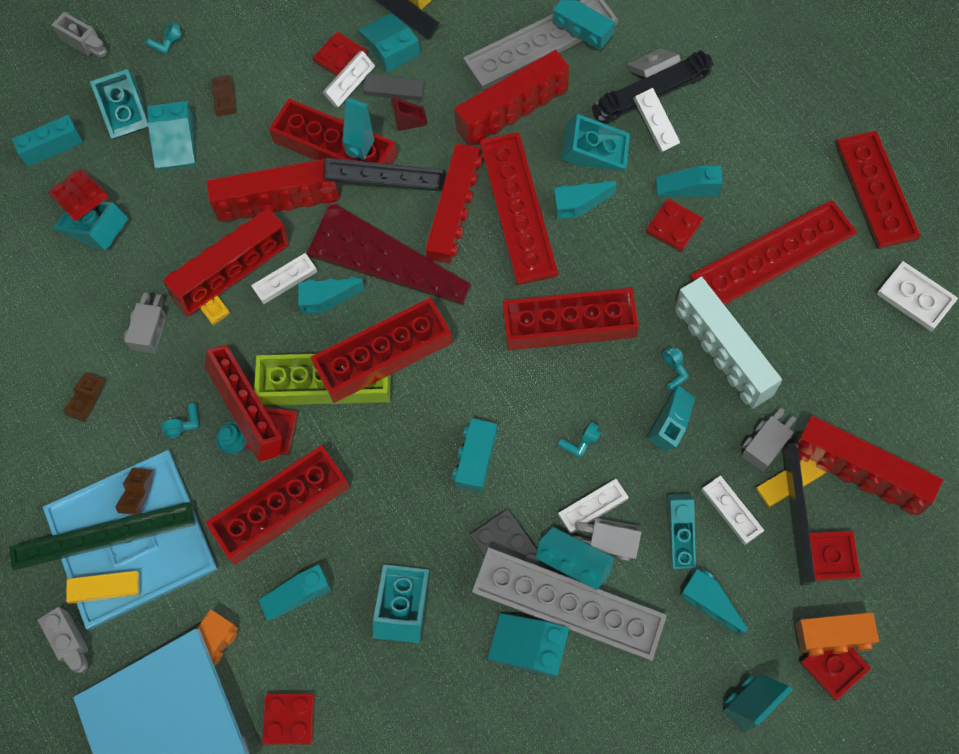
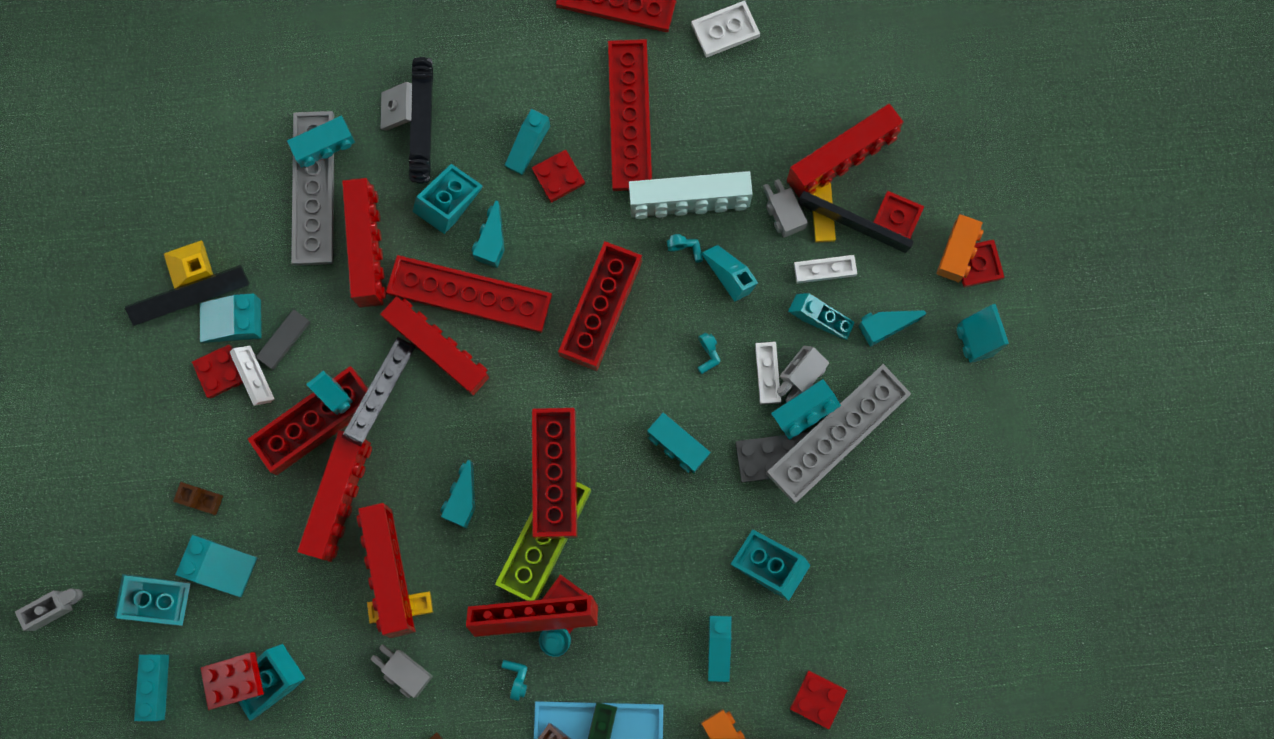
camera: 65 degrees left, 10 degrees up
teal plate [145,21,181,54] -> none
red brick [205,445,350,565] -> none
white plate [251,253,317,305] -> none
dark red wing [307,202,471,306] -> none
dark red slope [390,97,428,131] -> none
teal slope [487,613,569,680] -> none
white plate [633,88,680,153] -> none

